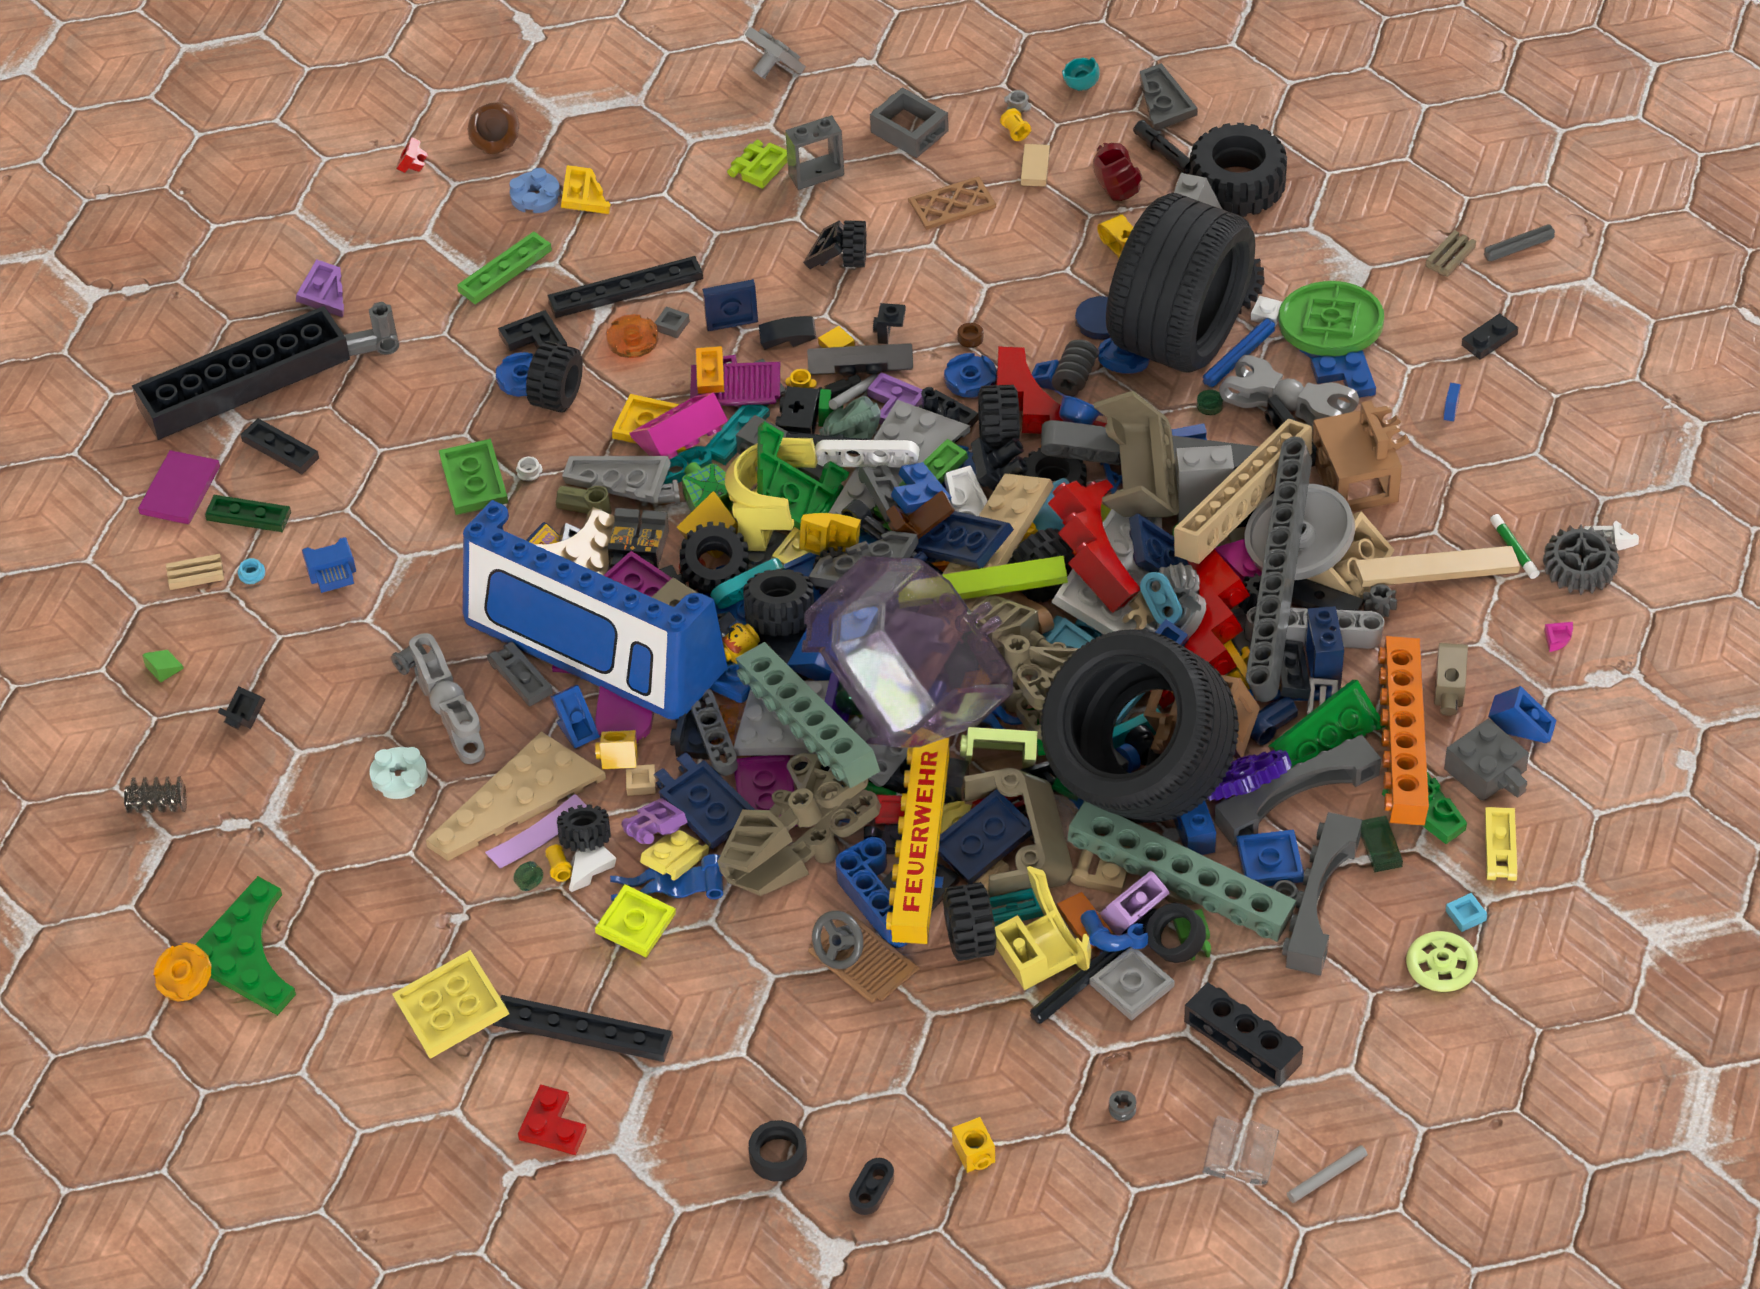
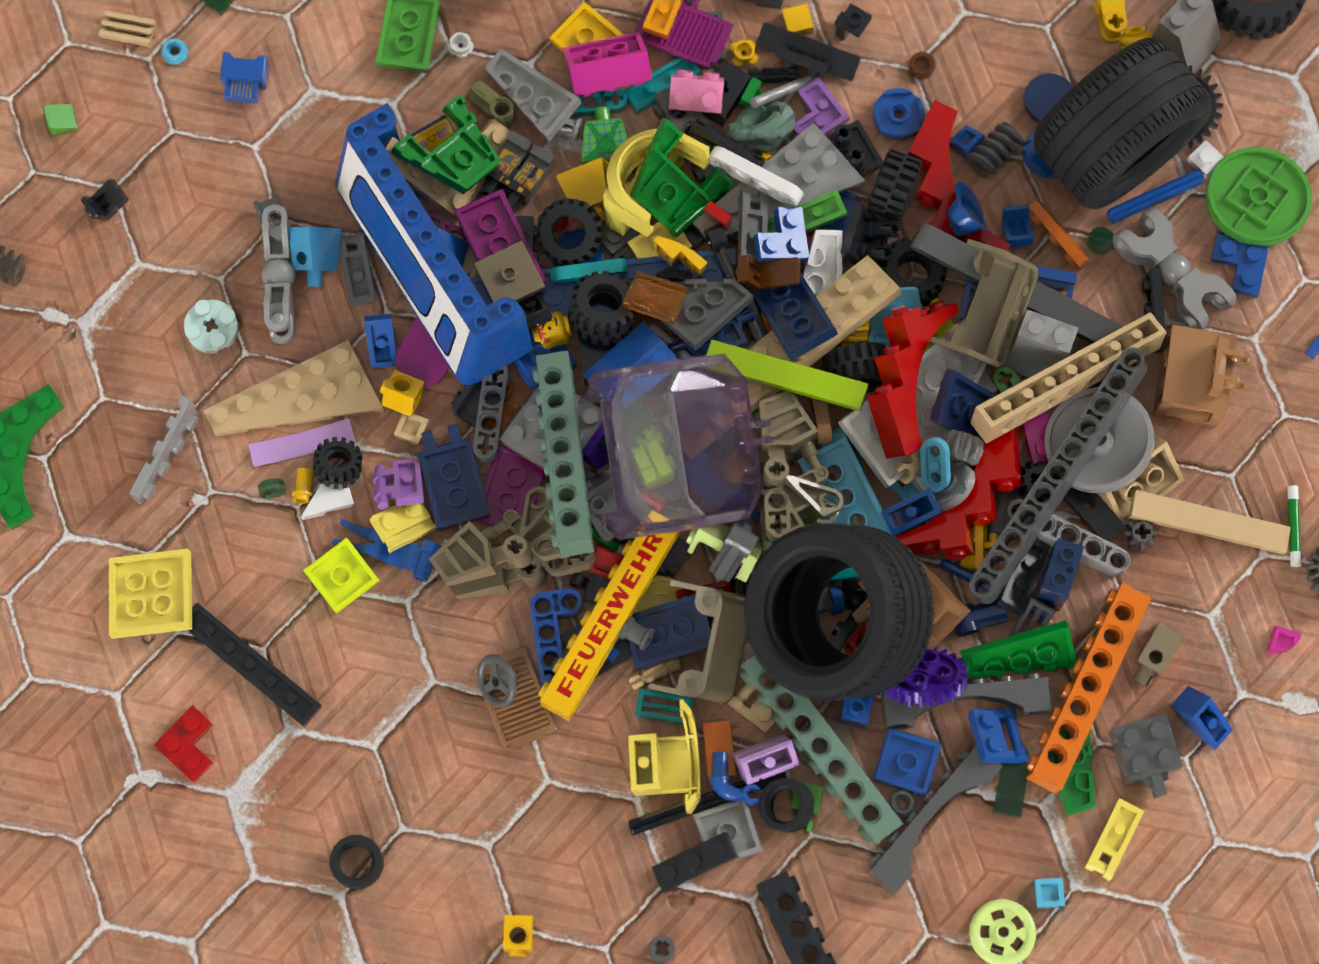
camera: 20 degrees right, 25 degrees up
black plate [849,1158,894,1215] -> none
black tyre [943,882,996,961] -> none
none -> light grey wing [129,395,199,505]
none -> dark azure torso [288,227,341,287]
none -> green wing [391,94,501,194]
none -> dark grey bush [619,616,655,651]
none -> clear orange plate [623,271,688,324]
none -> black plate [651,832,739,893]
none -> bright pink bracket [669,70,724,113]
none -> red tile [704,201,732,231]
none -> dark grey piece [709,518,759,582]
none -> blue plate [968,707,1030,763]
none -> orange plate [1029,200,1092,268]

